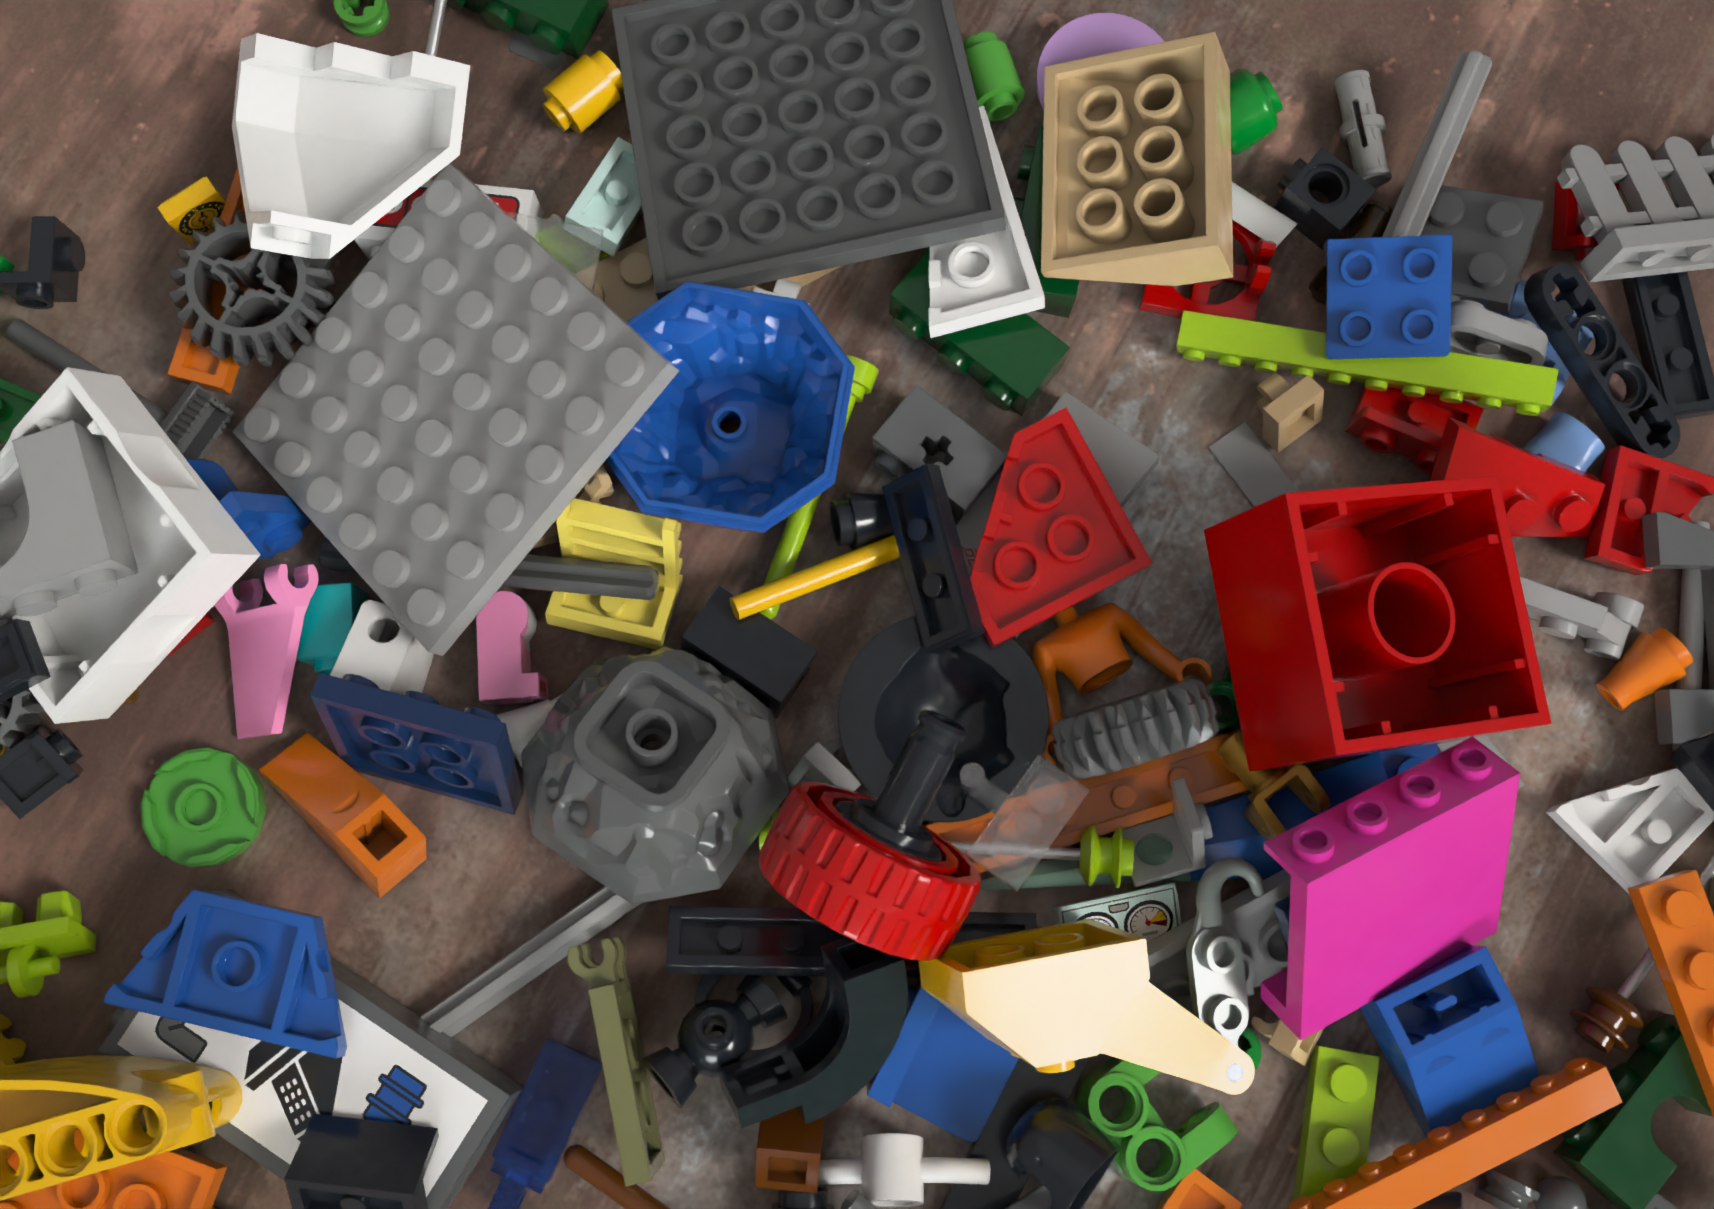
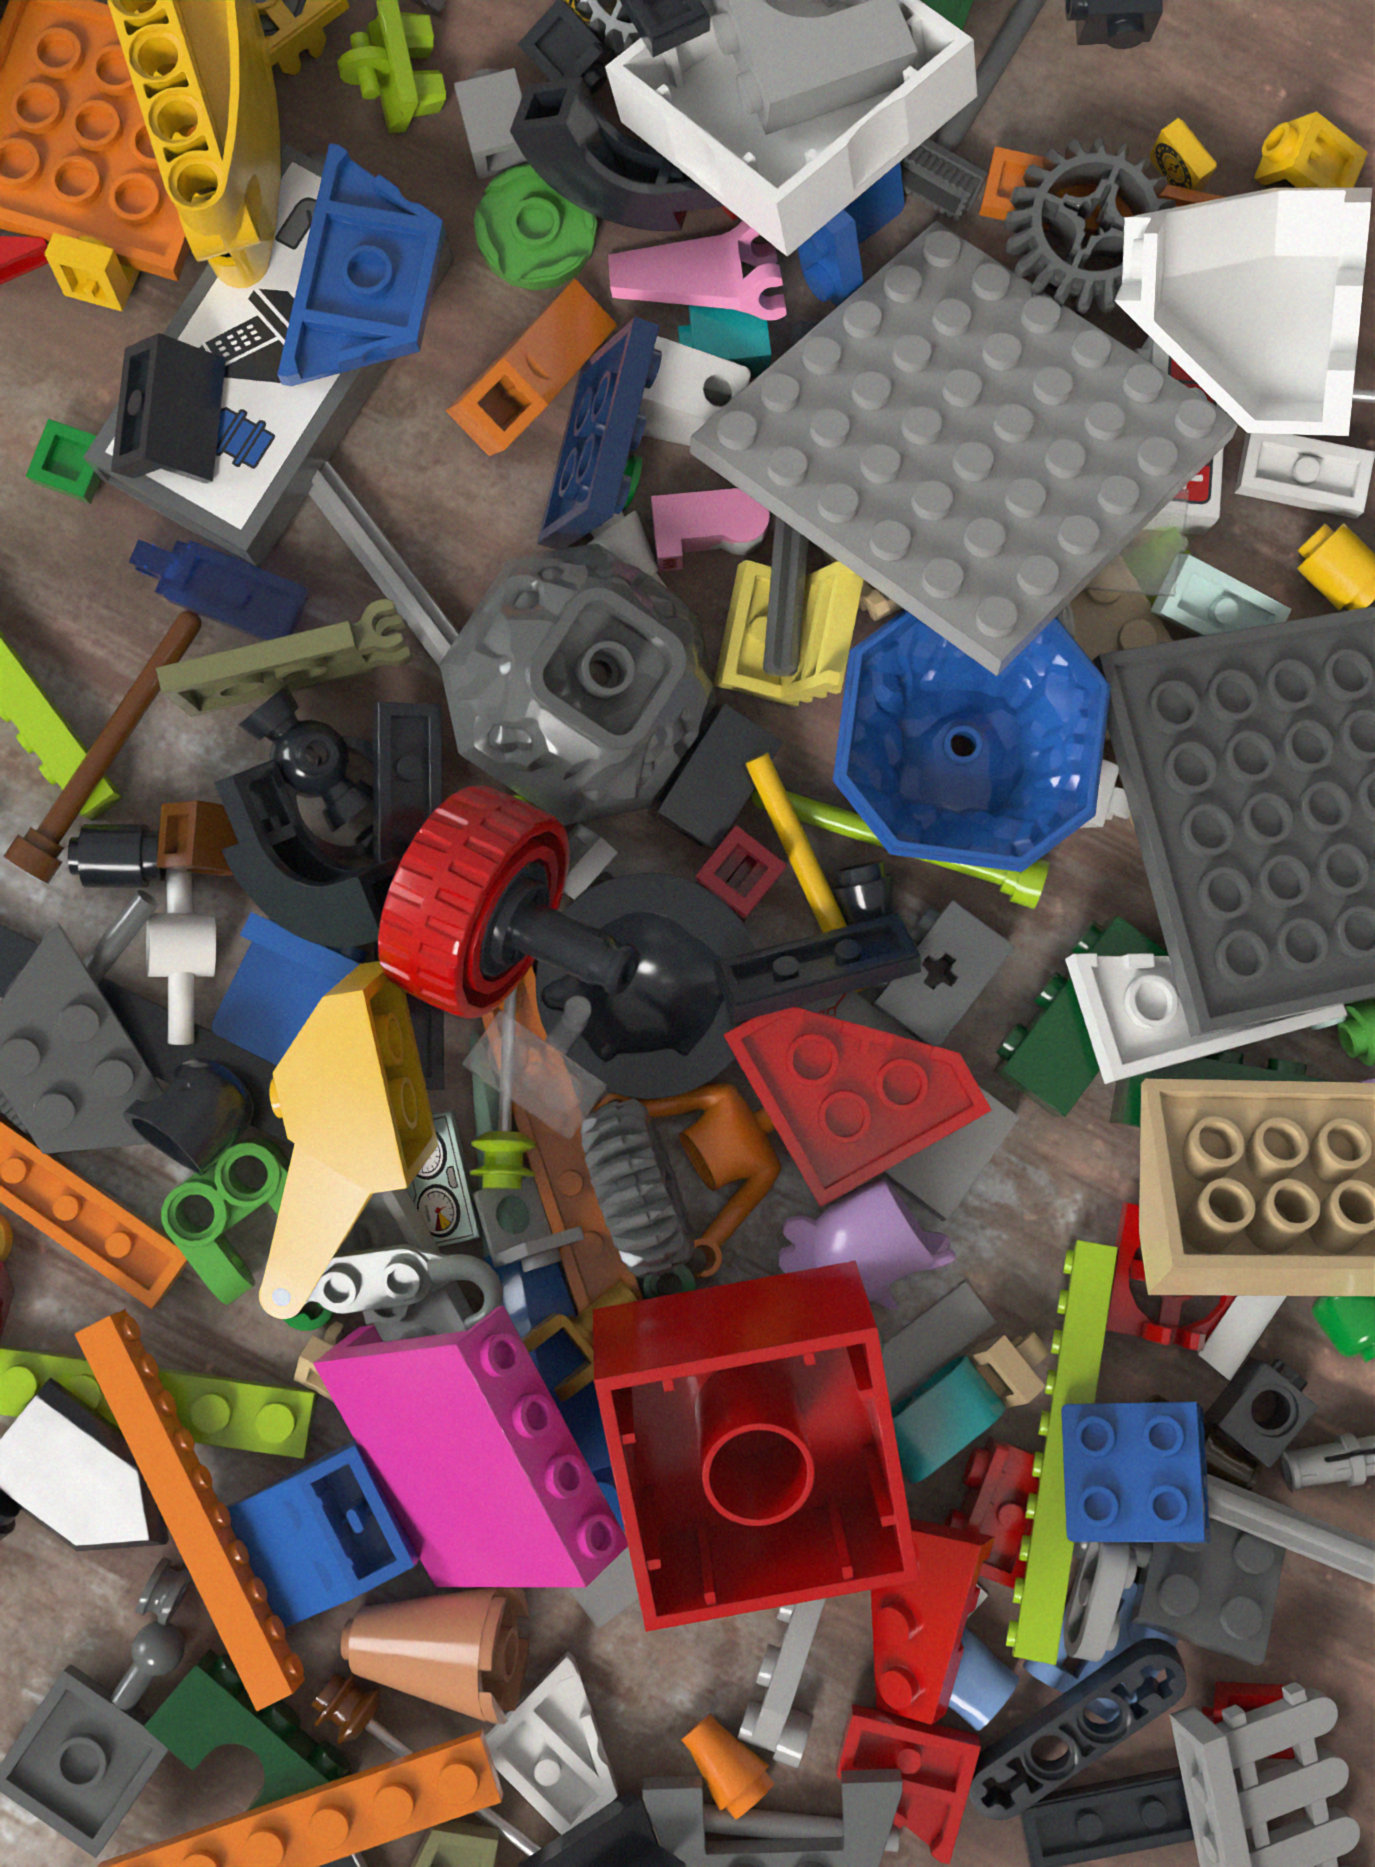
camera: 85 degrees right, 5 degrees up
none -> nougat cone [341,1587,529,1725]
none -> light grey brick [454,68,529,180]
none -> black arch [510,77,724,231]
none -> dark red brick [695,825,787,922]
none -> lavender piece [778,1178,956,1311]
none -> teal beam [891,1354,1006,1484]
none -> white plate [1234,433,1375,519]
none -> yellow bracket [1254,111,1368,188]

